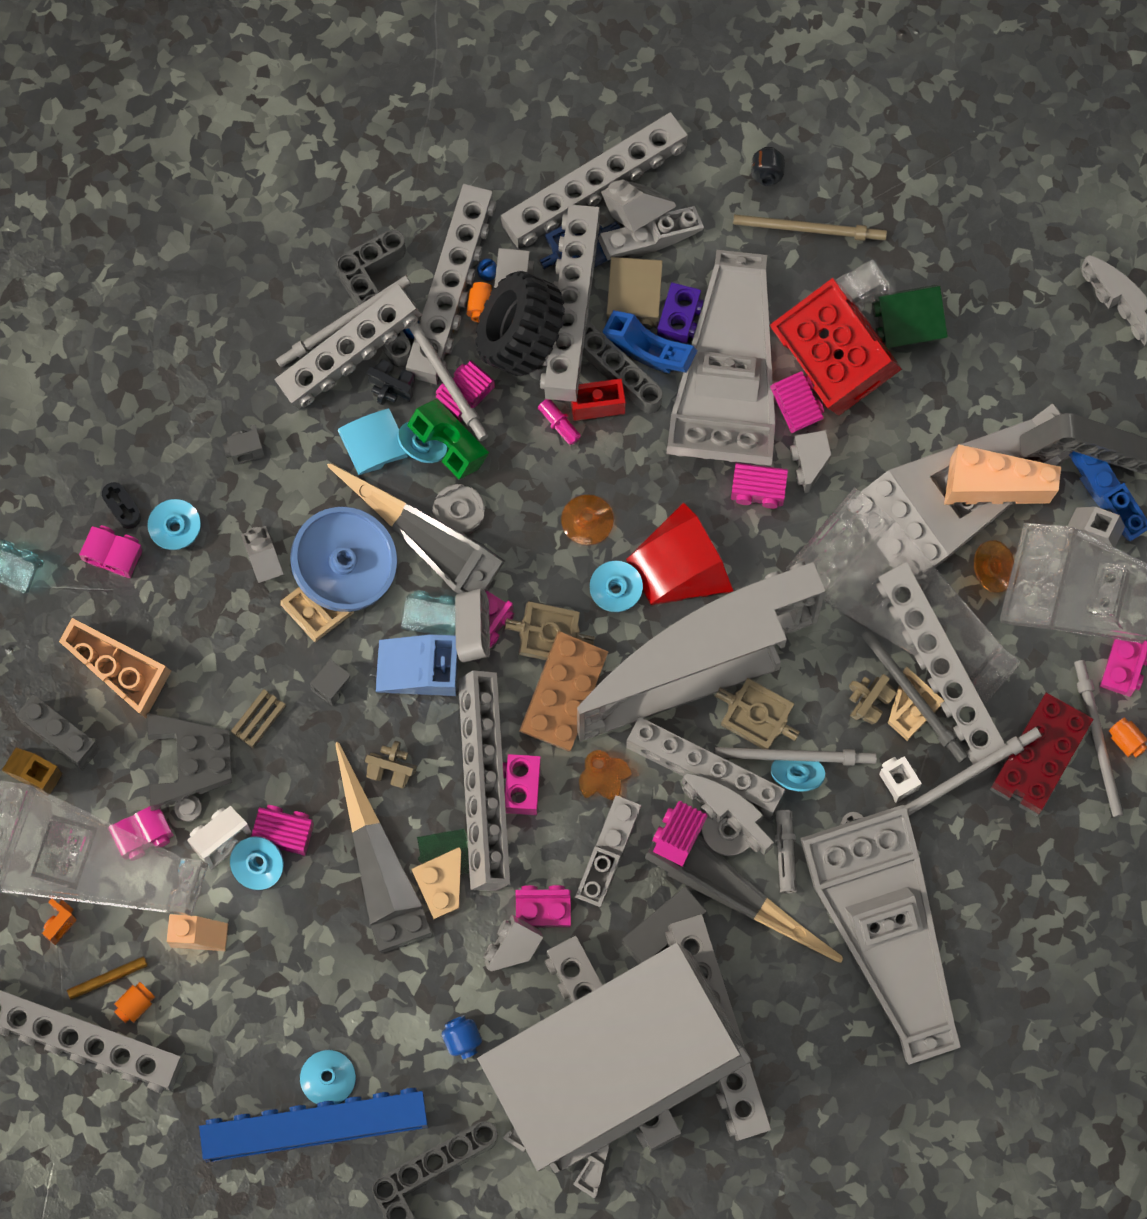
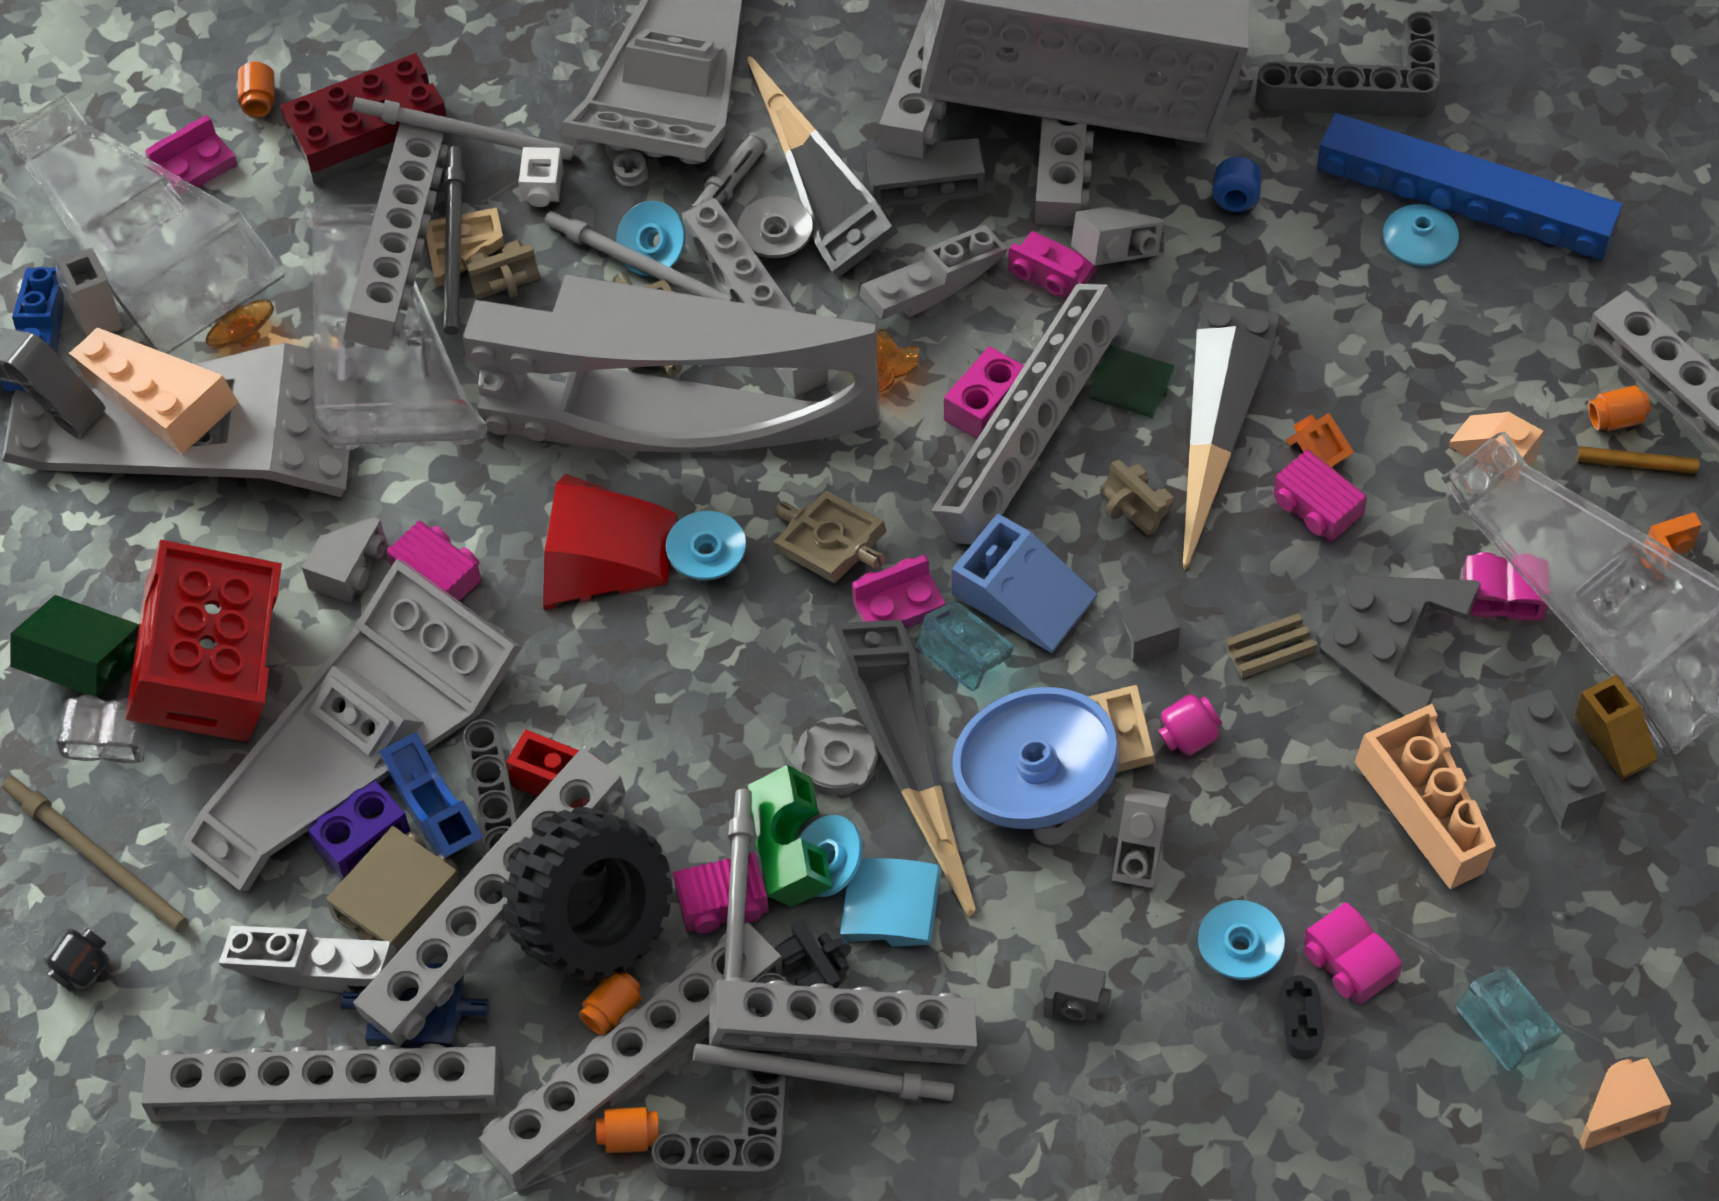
camera: 145 degrees left, 15 degrees down
white slope [187,806,252,870] -> none
medium azure dish [230,836,284,890] -> none
tan wing [412,847,461,919] -> none
light grey beam [455,588,490,663] -> none
blue hinge [477,258,497,281] -> none
light grey slope [494,248,534,288] -> none
medium nougat plate [519,631,608,752] -> none
dark pink axle [538,399,581,445] -> none
clear orange dish [561,495,614,545] -> none
light grey slope [601,179,676,232] -> none
dark pink brick [652,801,708,867] -> none
light grey slope [682,774,774,855] -> none
dark pink brick [770,371,824,434] -> none
light grey bar [1074,660,1123,818] -> none
none -> orange brick [596,1107,659,1153]
none -> dark pink head [1158,694,1222,756]
none -> orange bracket [1286,413,1354,467]

